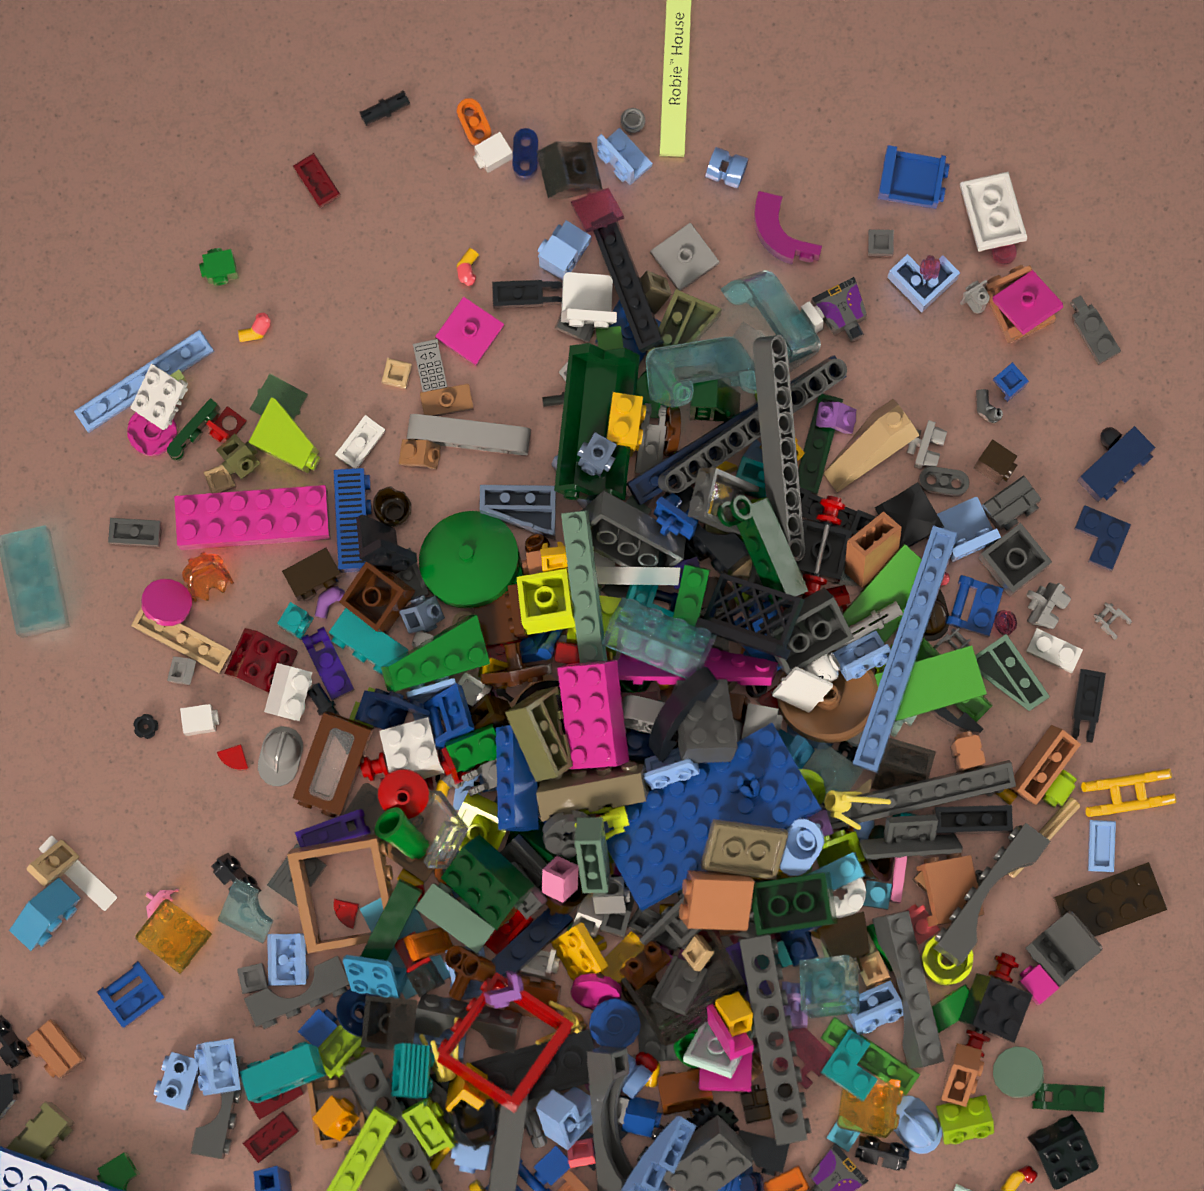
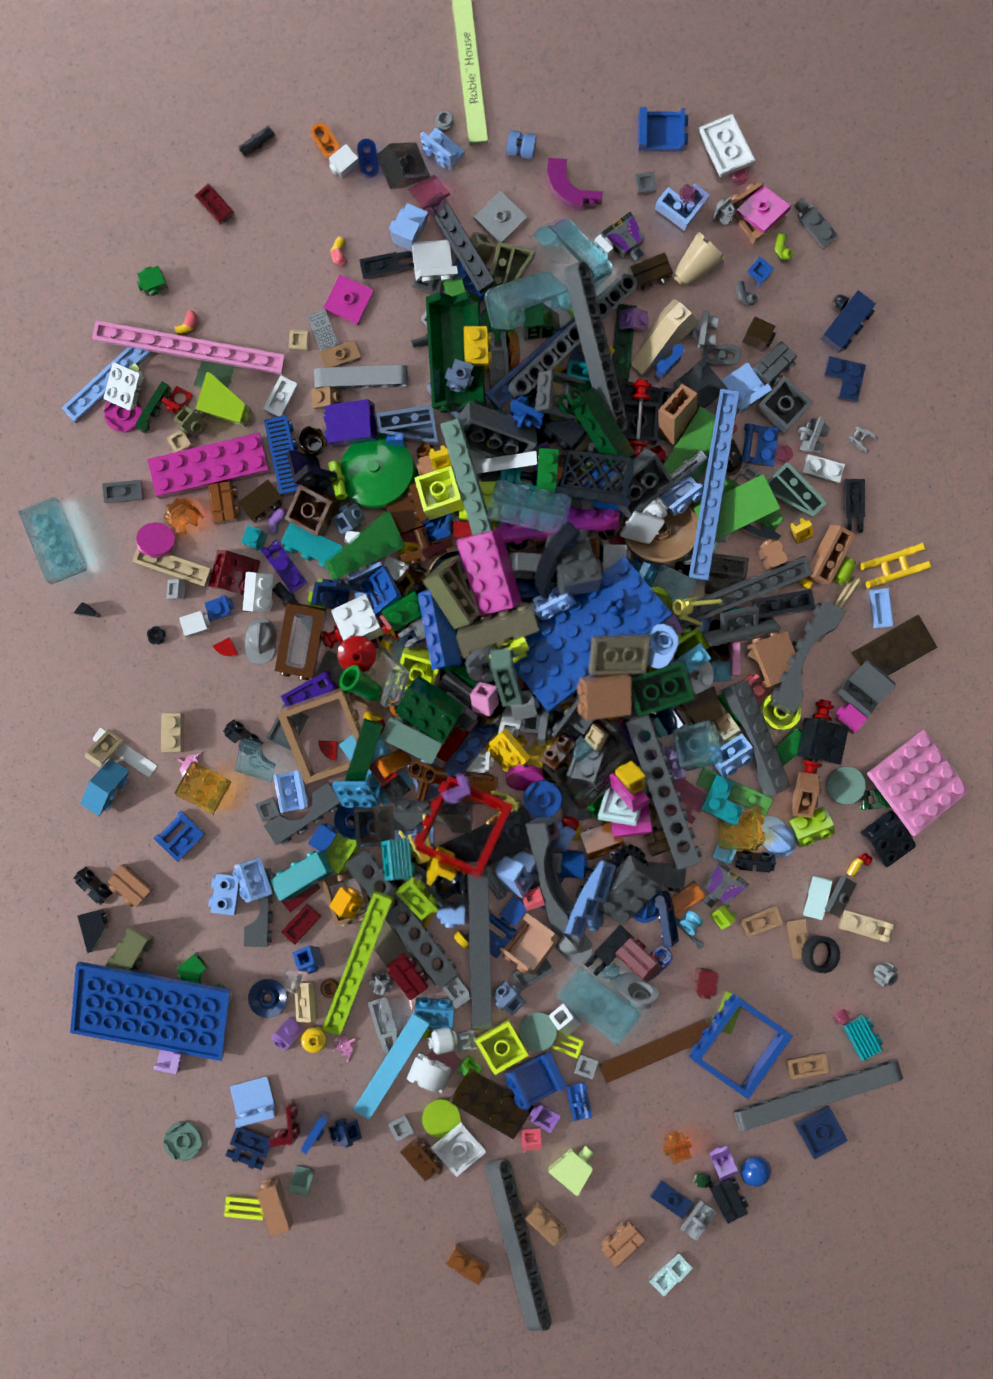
camera: 10 degrees left, 5 degrees up
none -> black slope [74,602,100,618]
none -> bright pink plate [92,320,285,375]
none -> tan brick [161,713,184,752]
none -> blue bracket [204,595,234,621]
none -> dark orange brick [208,481,241,525]
none -> dark purple brick [323,399,377,447]
none -> lime pin [328,461,348,500]
none -> blue tile [385,433,405,447]
none -> dark grey plate [537,705,555,746]
none -> clear light blue tile [573,736,594,763]
none -> dark brown brick [628,252,673,292]
none -> blue plate [654,344,684,382]
none -> tan cone [674,232,726,286]
none -> lime arm [775,233,793,261]
none -> yellow tile [790,518,814,544]
none -> bright pink plate [867,729,969,836]

